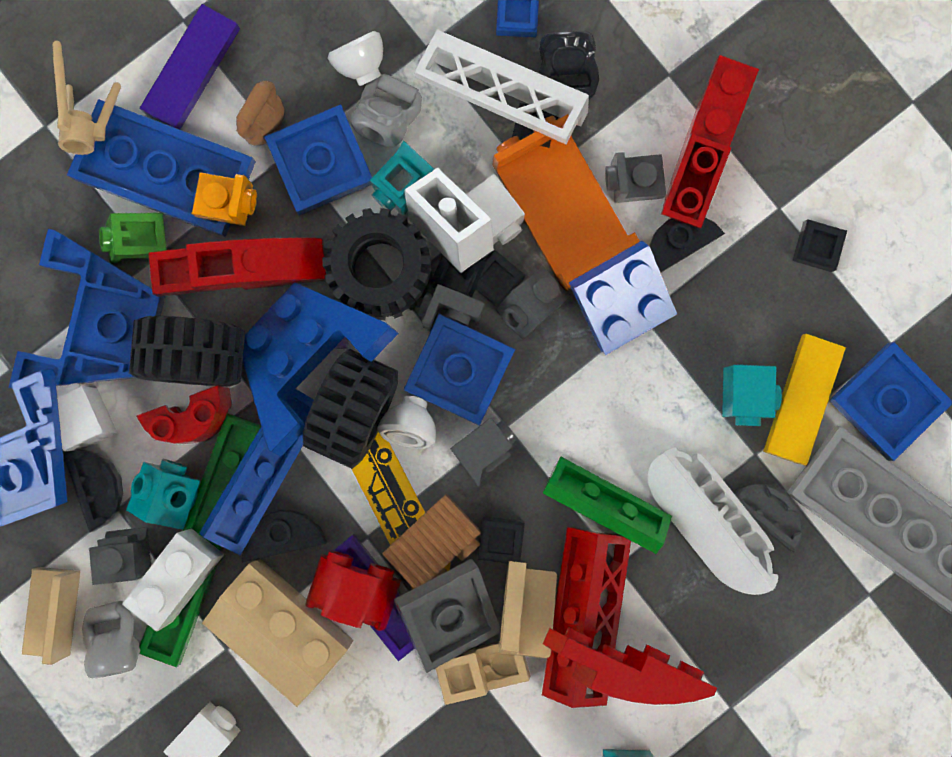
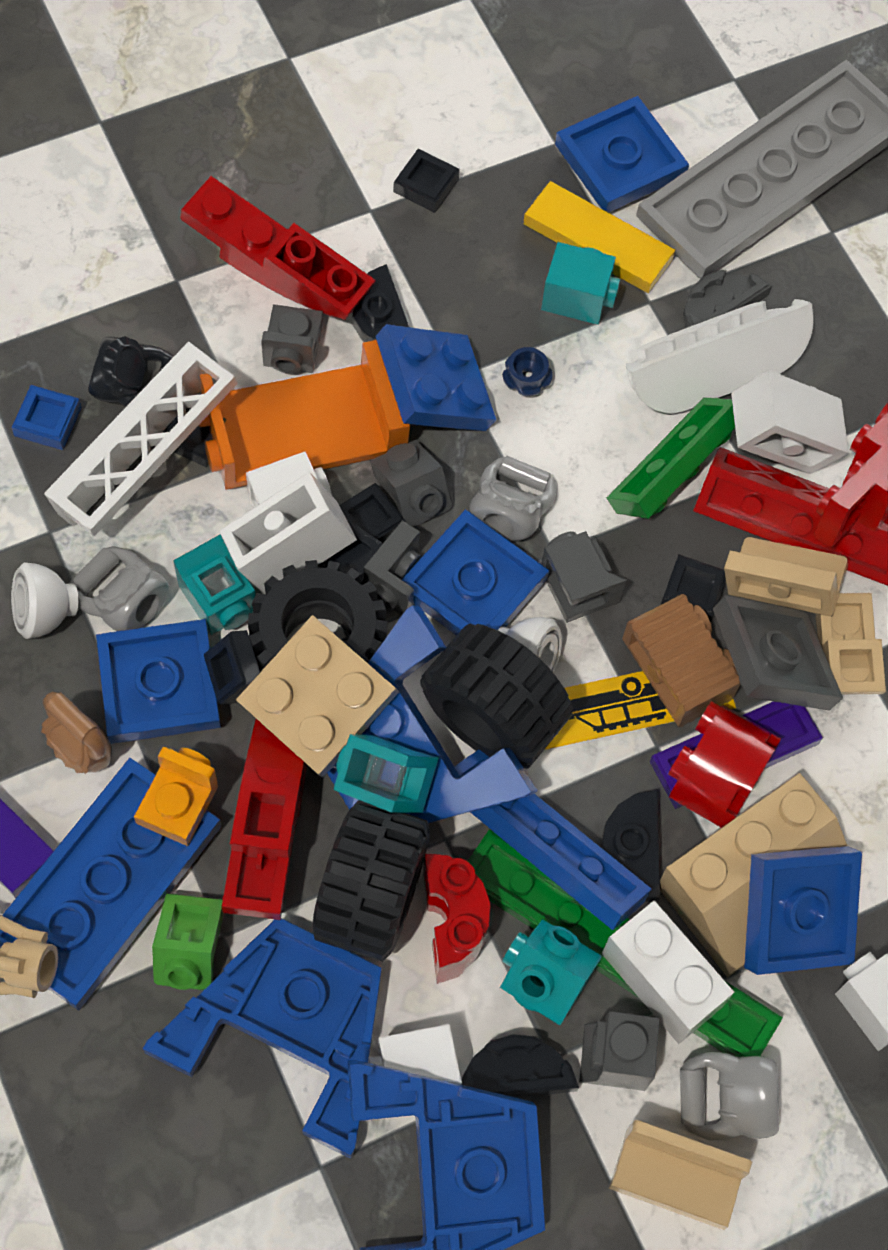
camera: 80 degrees left, 20 degrees down
none -> black tile [204,630,260,705]
none -> tan plate [236,615,399,778]
none -> teal window [333,734,439,813]
none -> light grey piece [469,456,556,541]
none -> dark blue plate [502,347,553,396]
none -> white brick [731,370,849,474]
none -> blue plate [744,846,862,975]

